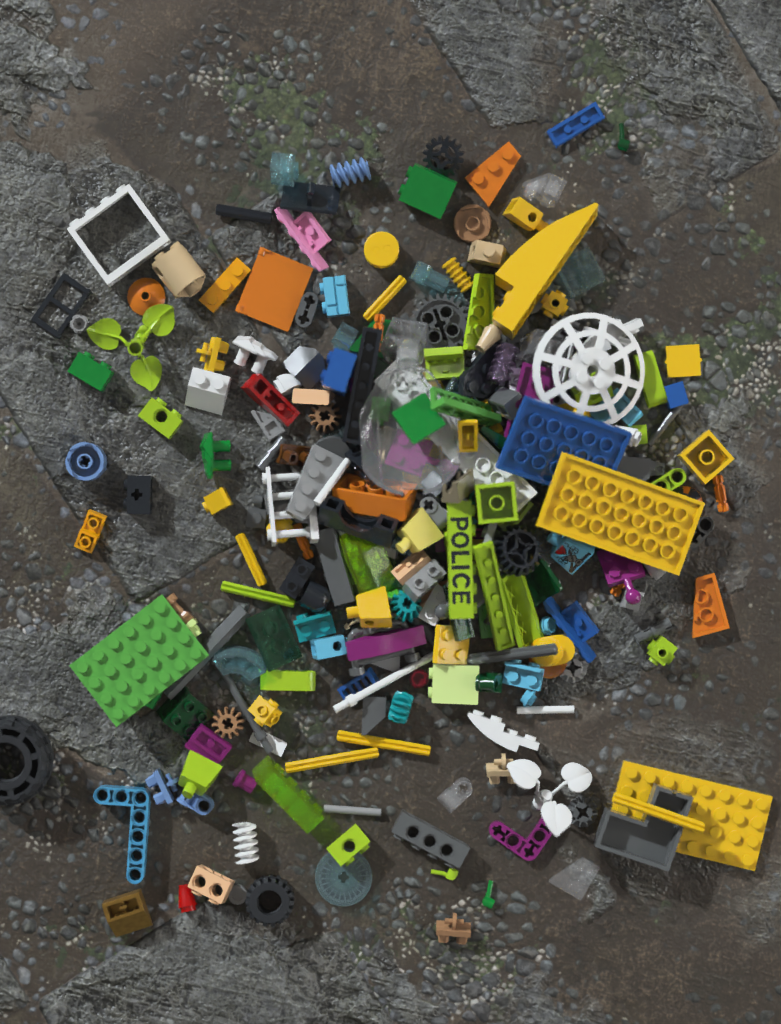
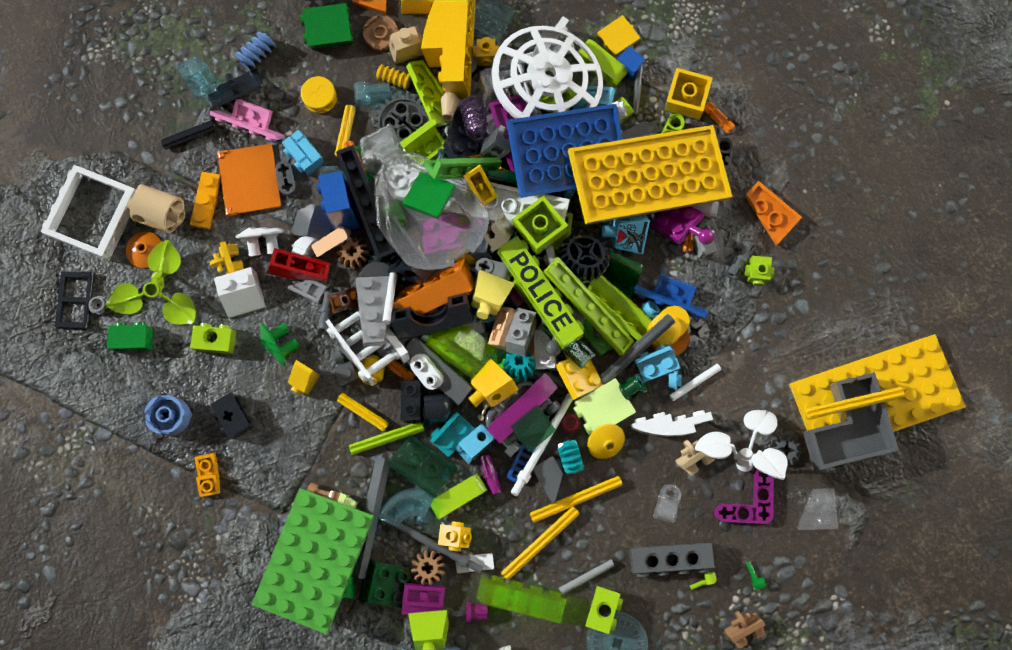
camera: 25 degrees left, 10 degrees down
none -> white plate [410,354,443,390]
none -> magenta axle [479,455,502,495]
none -> clear green piece [510,405,556,452]
none -> yellow dish [588,423,625,459]

